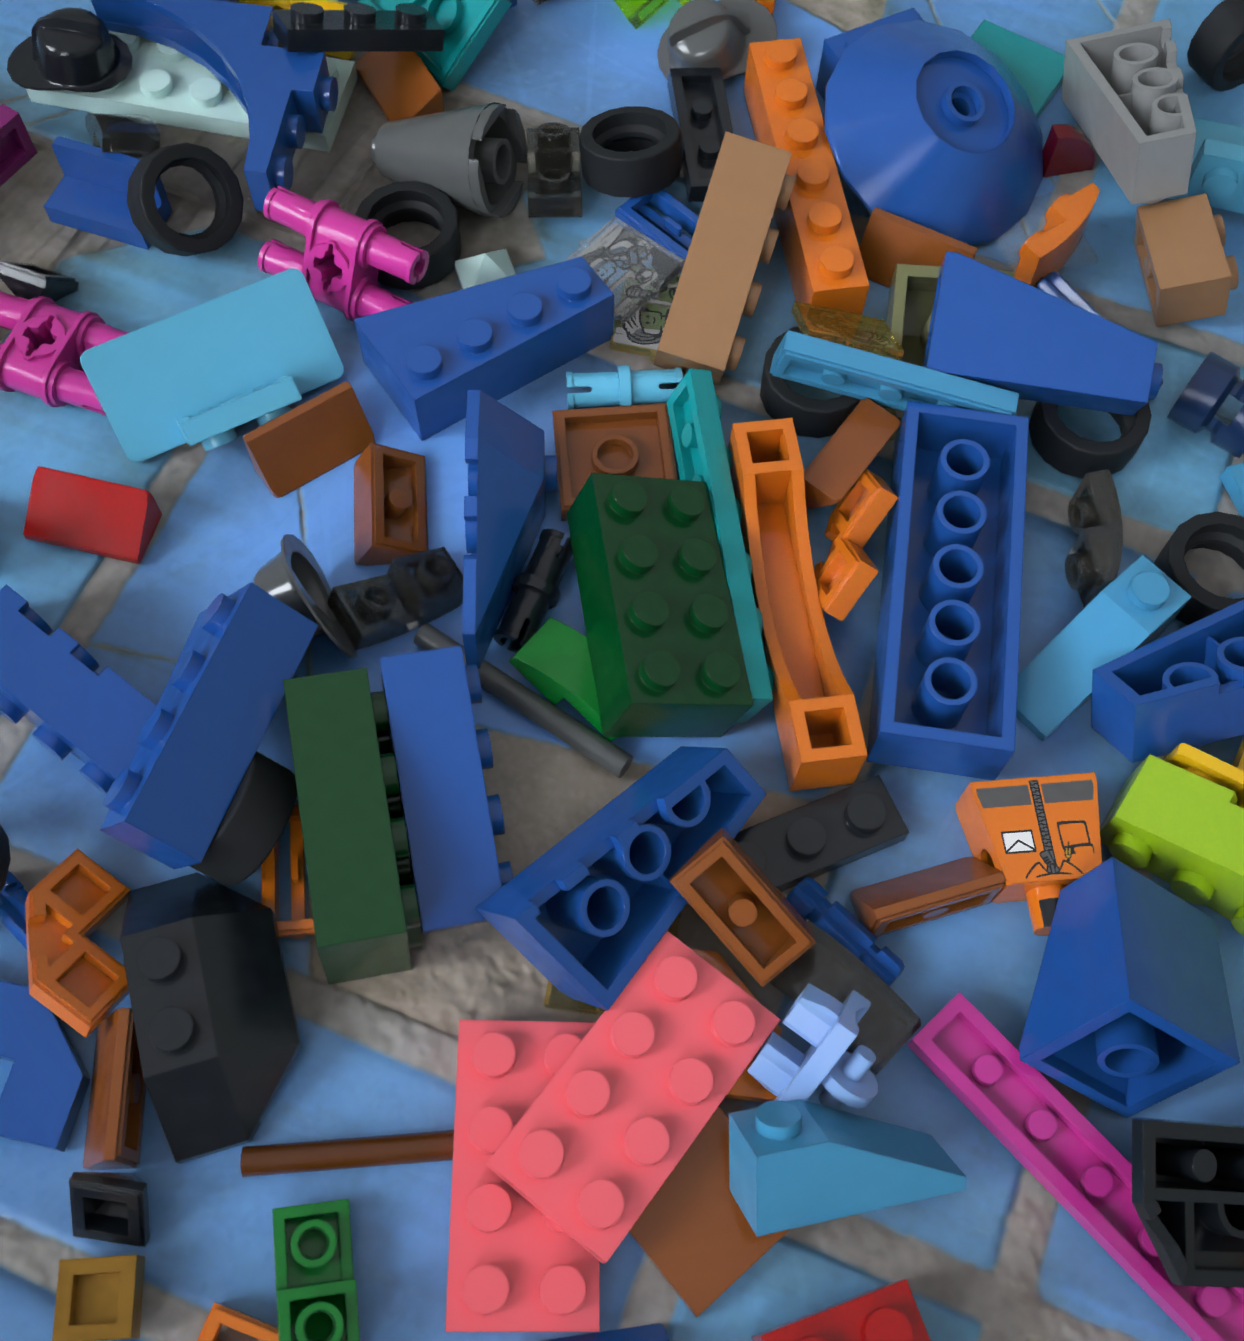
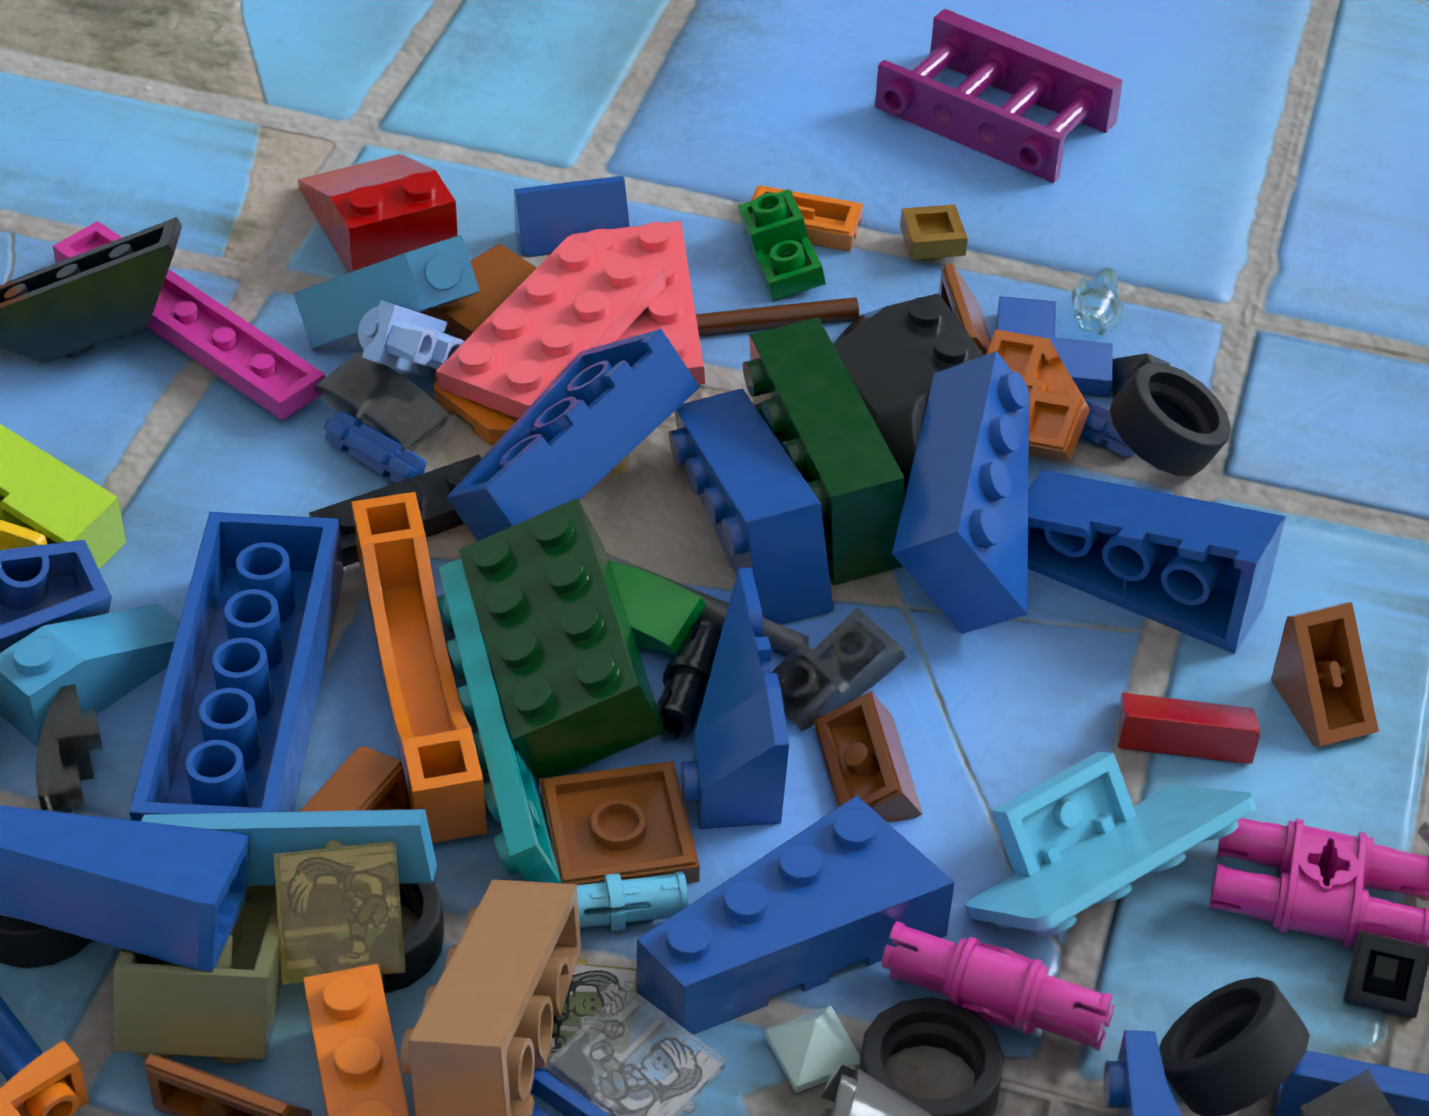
camera: 175 degrees right, 20 degrees down
black slope [69,1172,150,1247] -> none
dark orange slope [243,381,375,498] -> none
dark grey piece [253,534,357,658] -> none
dark orange slope [670,827,816,987] -> none
orange tile [814,469,898,621] -> none
dark orange slope [850,857,1006,937] -> none
orange torso [955,772,1102,936] -> none
blue slope [1019,857,1240,1118] -> none

